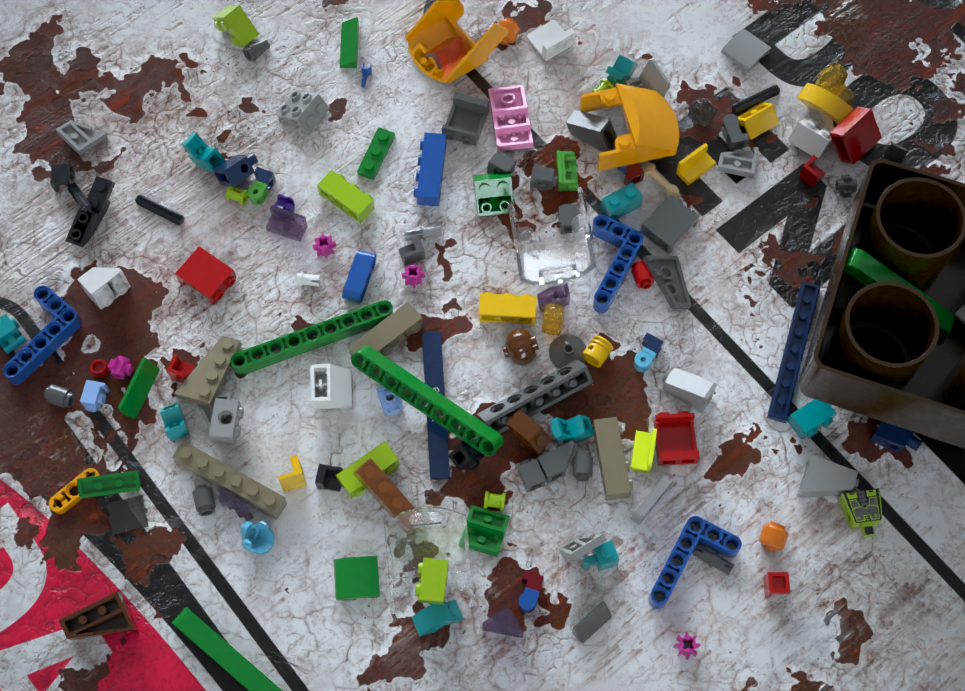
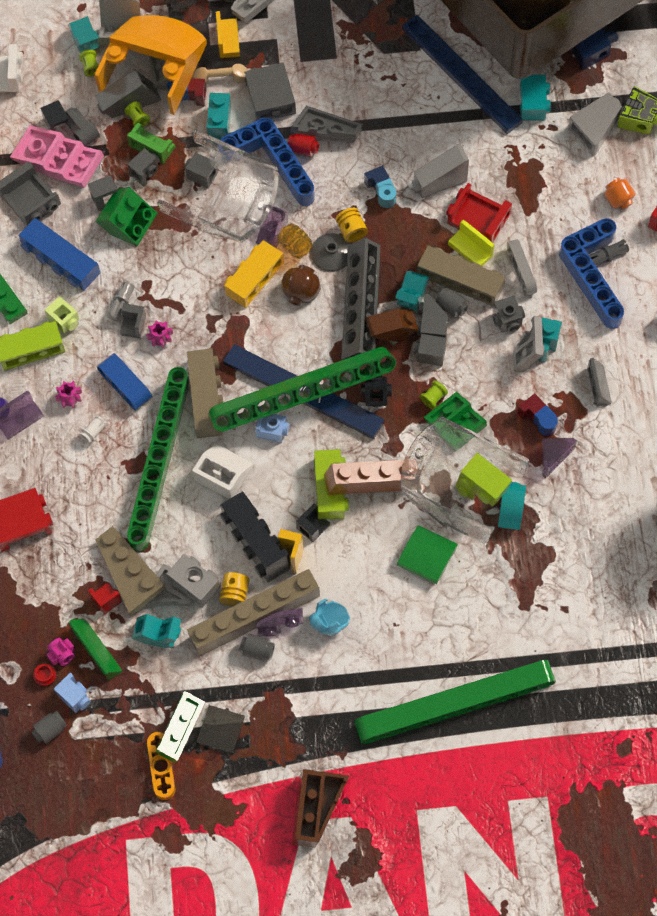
camera: 55 degrees left, 0 degrees up
none -> black panel [40,100,69,131]
none -> yellowish green brick [44,296,79,333]
none -> dark grey piece [65,107,100,146]
none -> lime bush [124,101,150,128]
none -> black wedge [219,491,291,582]
none -> yellow piece [219,572,250,607]
none -> dark grey brick [492,296,525,333]

